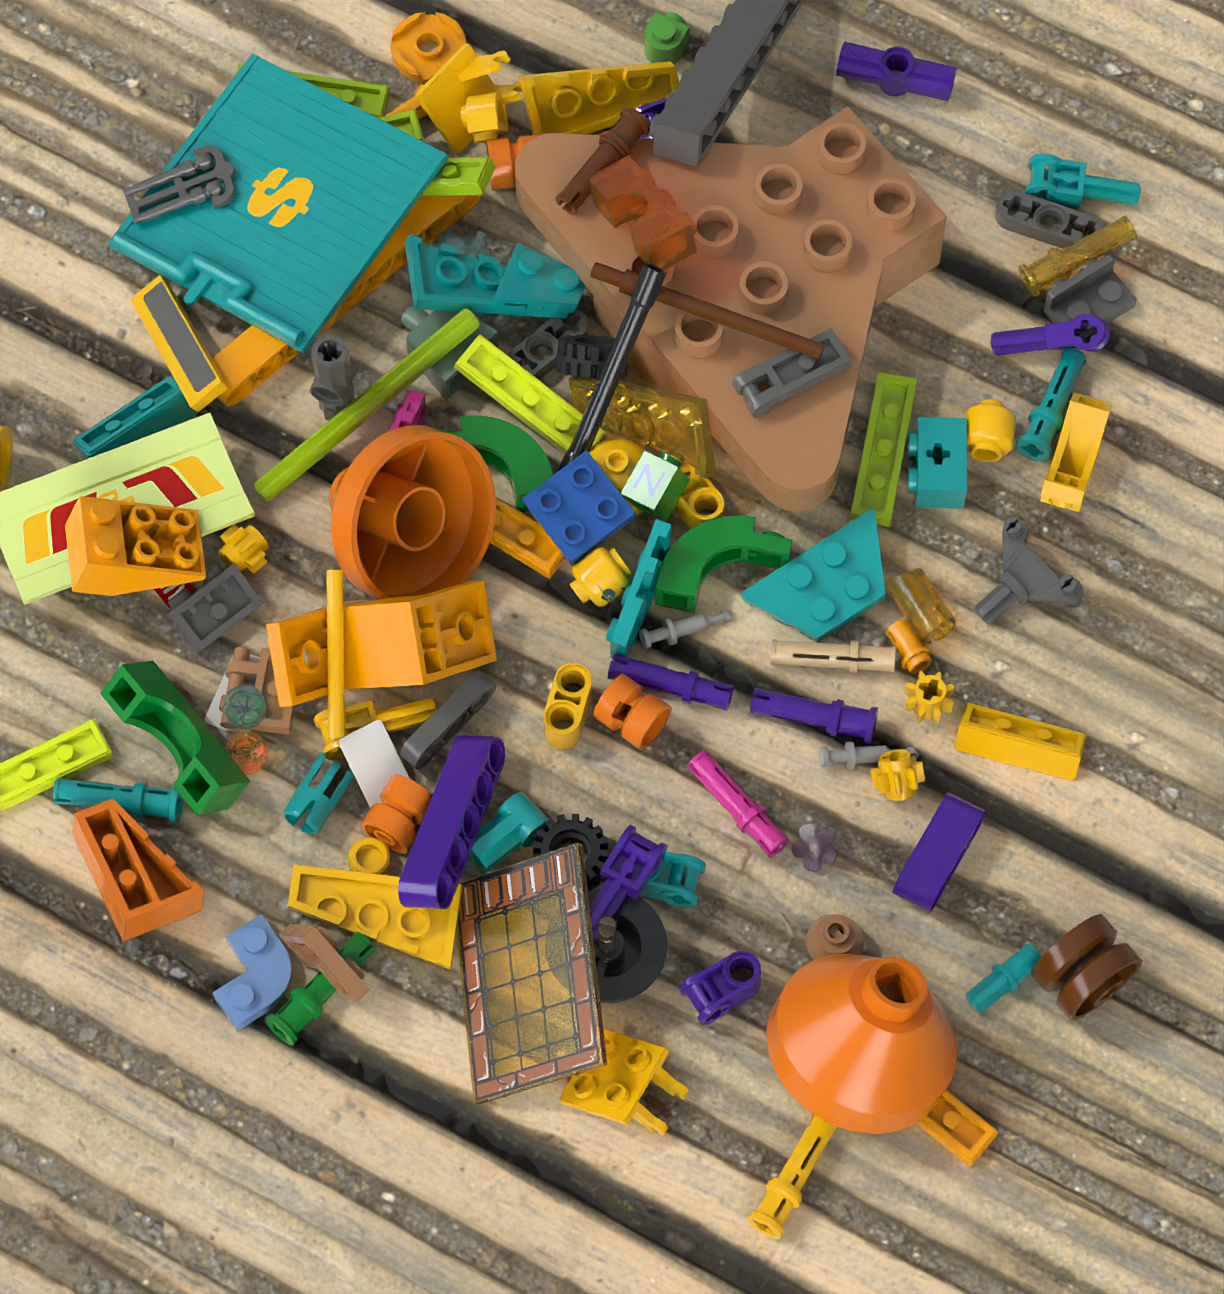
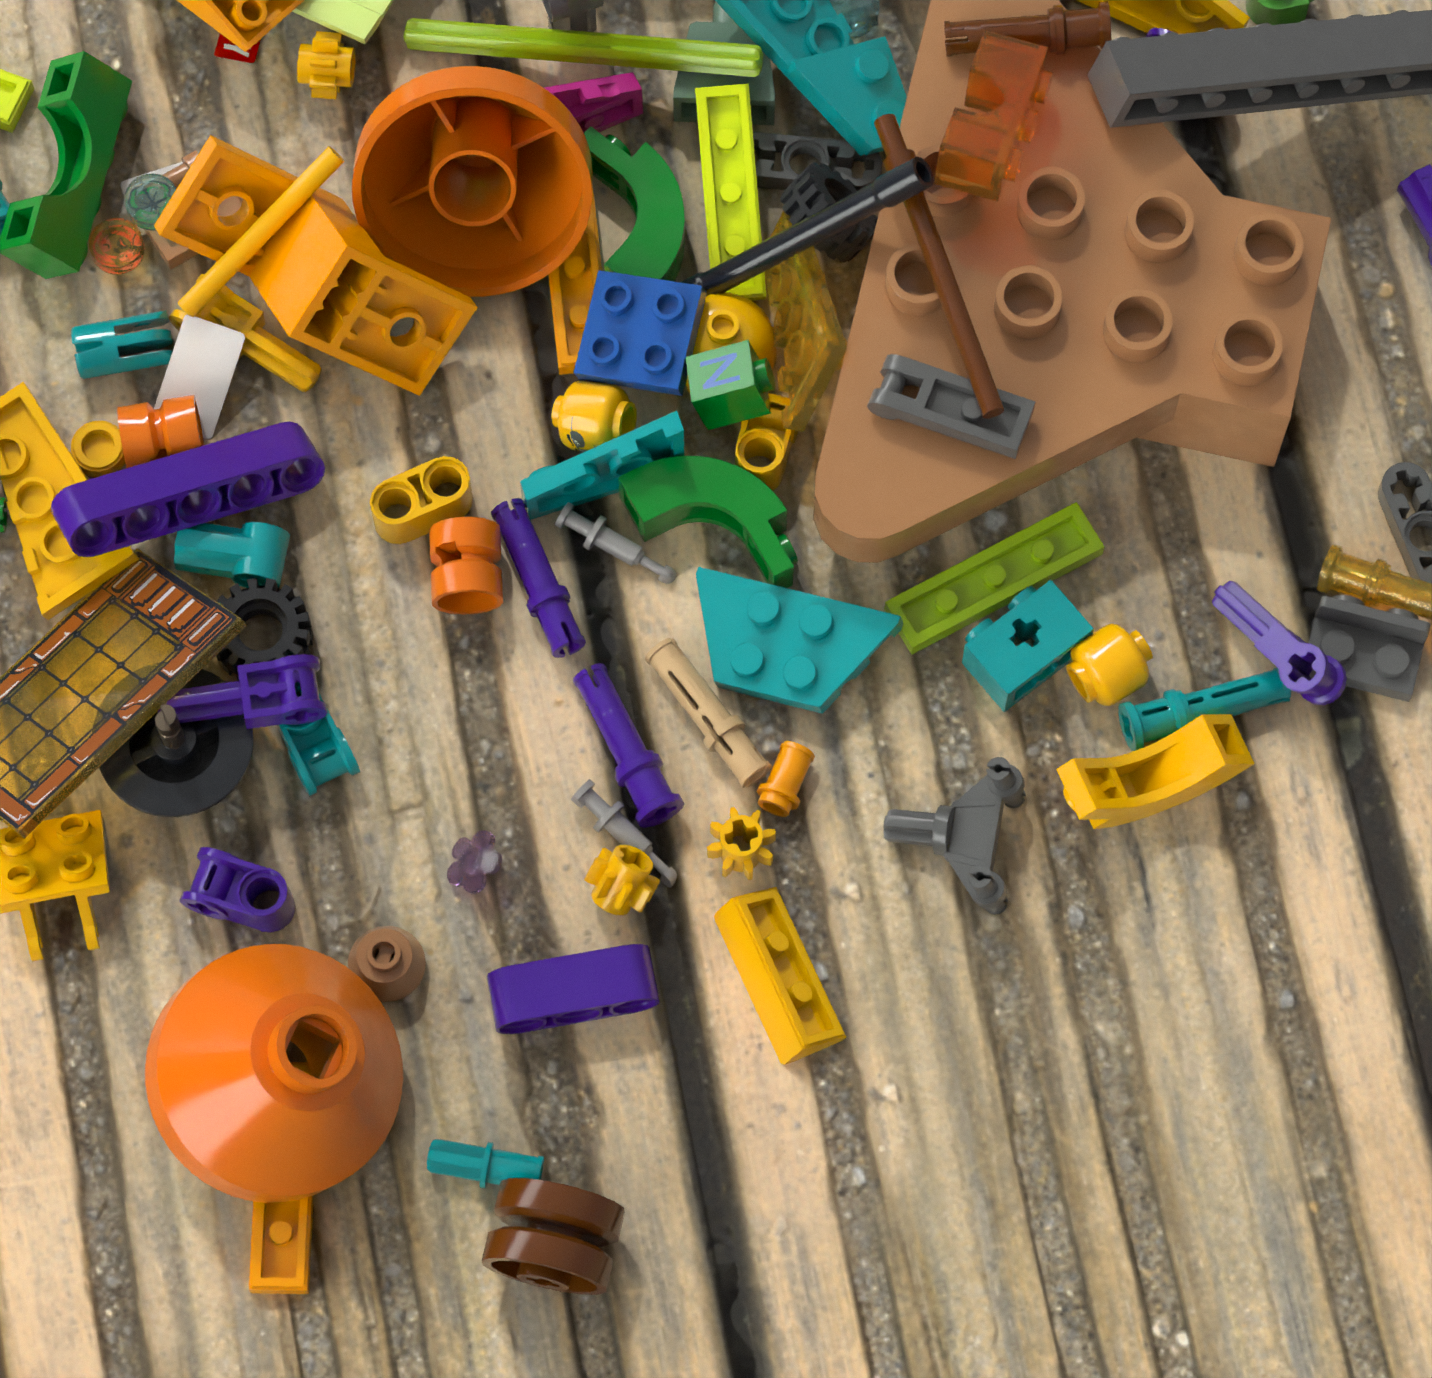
camera: 50 degrees right, 5 degrees up
dark grey bracket [163,563,263,653] -> none
dark grey beam [400,670,497,770] -> none
dark pink pin [687,750,789,858] -> none
yellow pin [747,1114,838,1239] -> none
clear yellow arm [885,567,956,644] -> none

